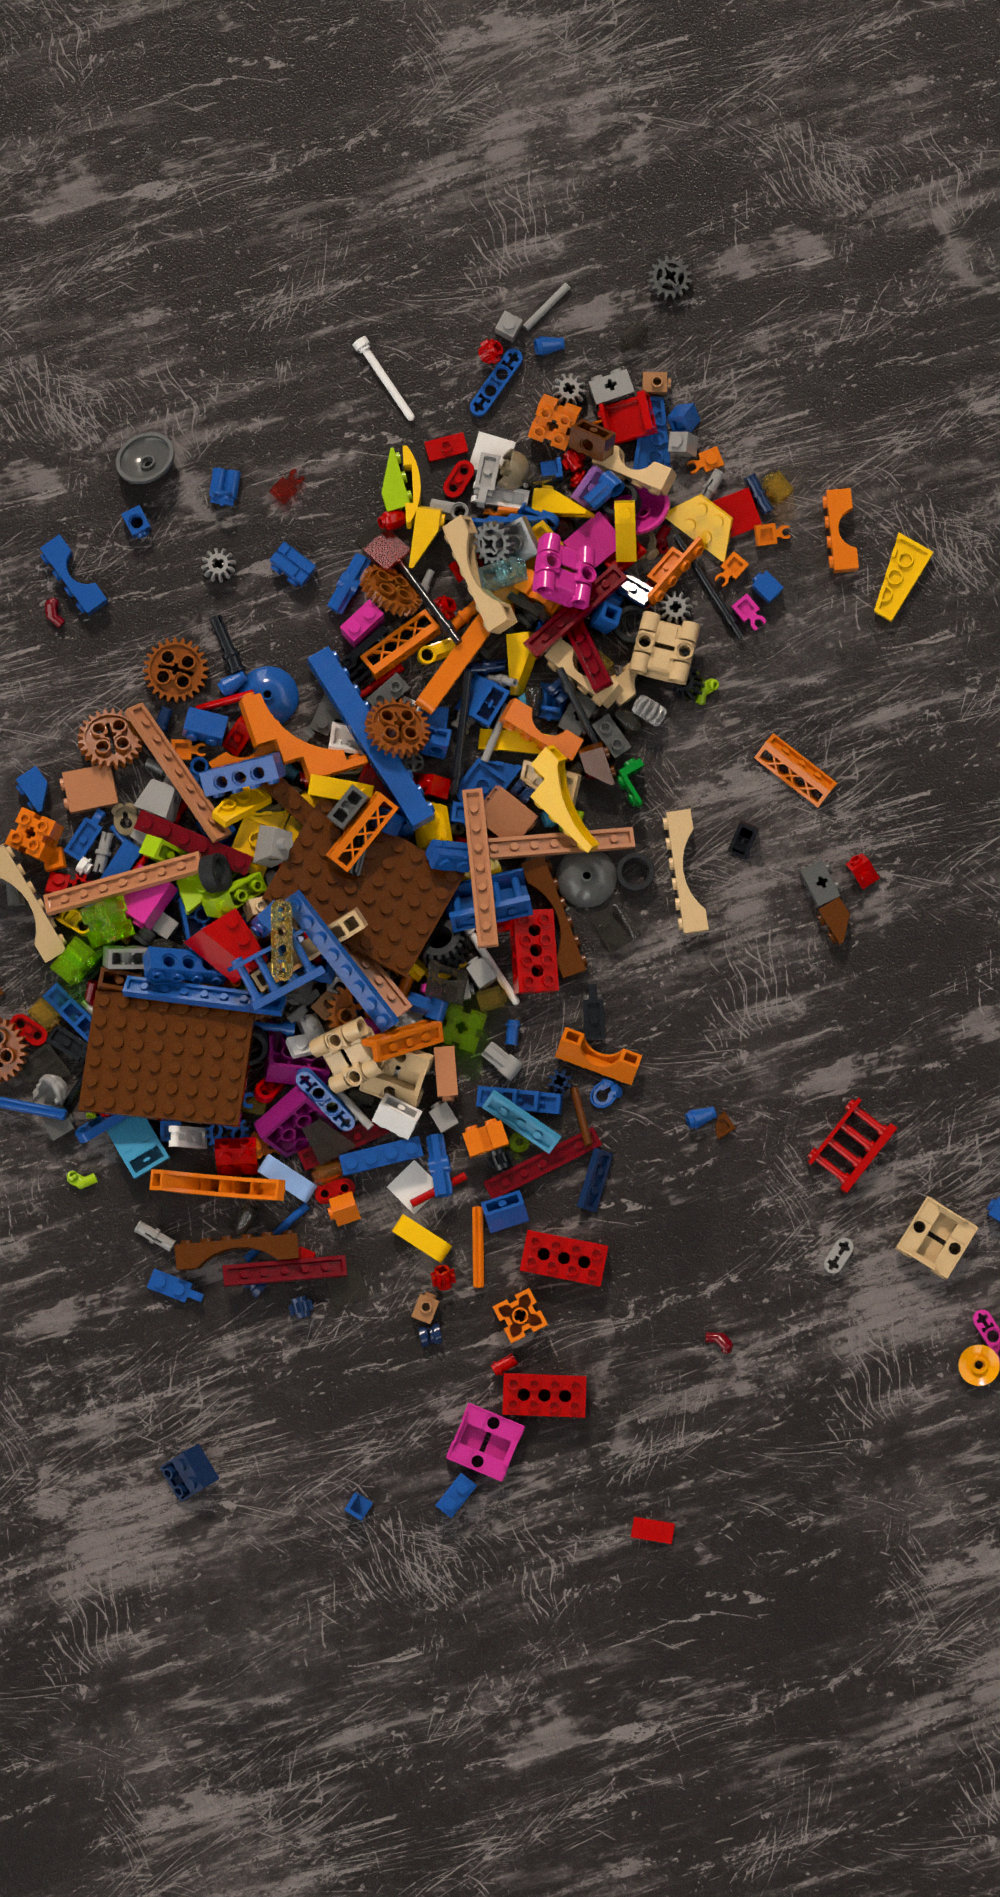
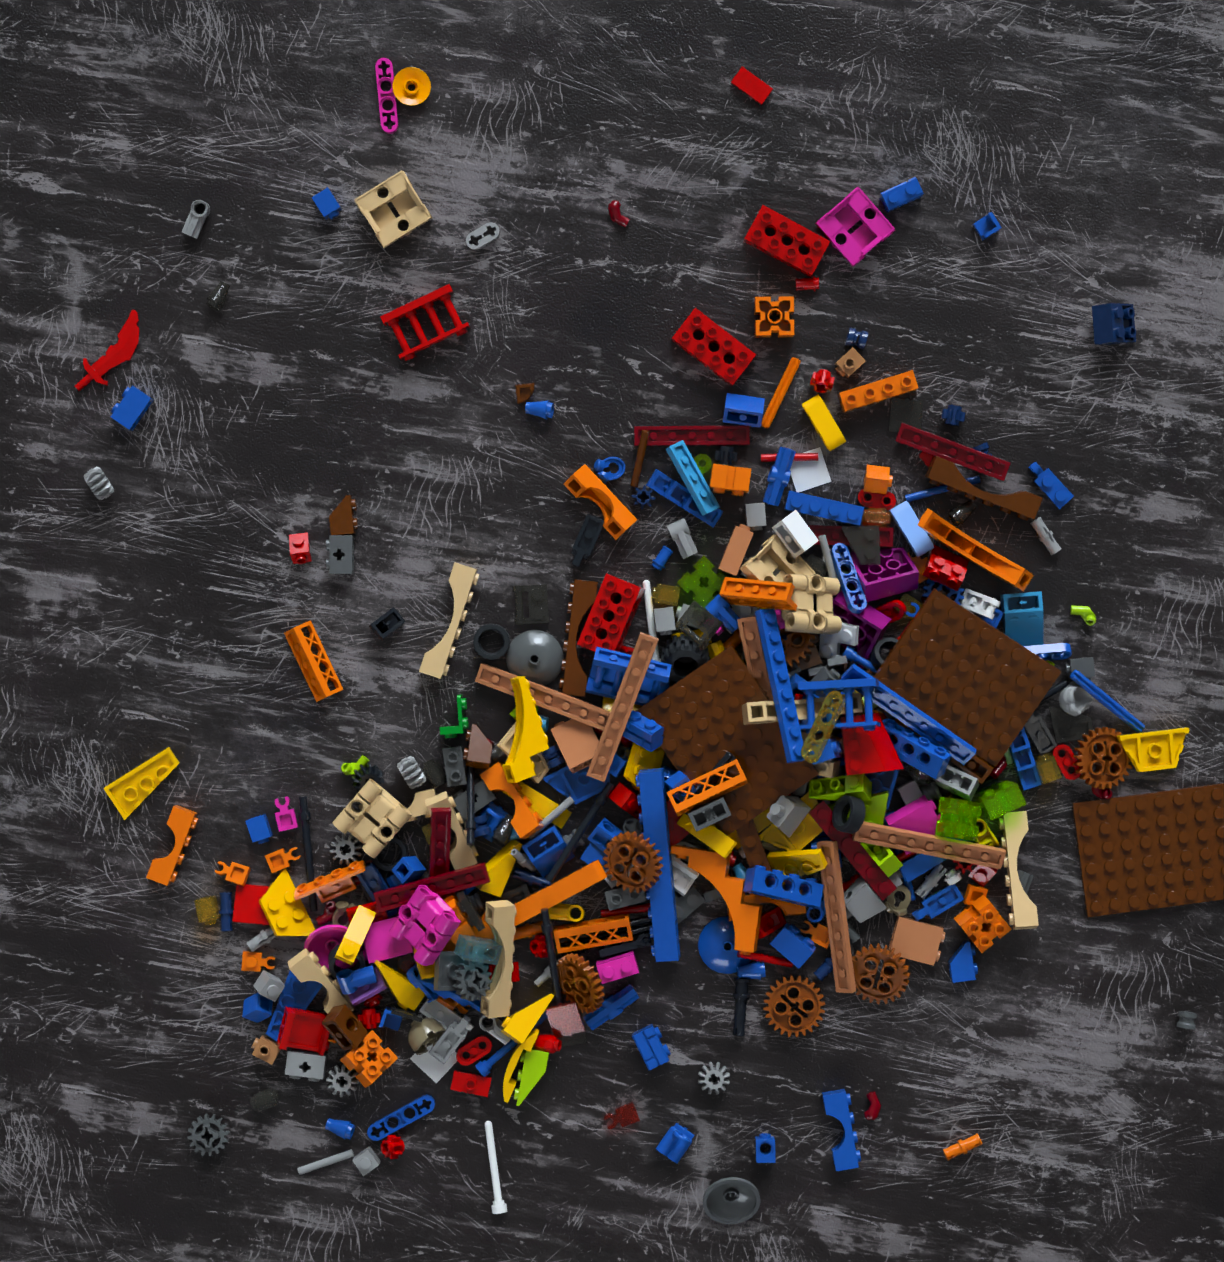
camera: 150 degrees left, 5 degrees up
dark blue plate [577,1148,613,1213] -> none
none -> blue piece [475,1010,551,1077]
none -> orange brick [838,370,918,413]

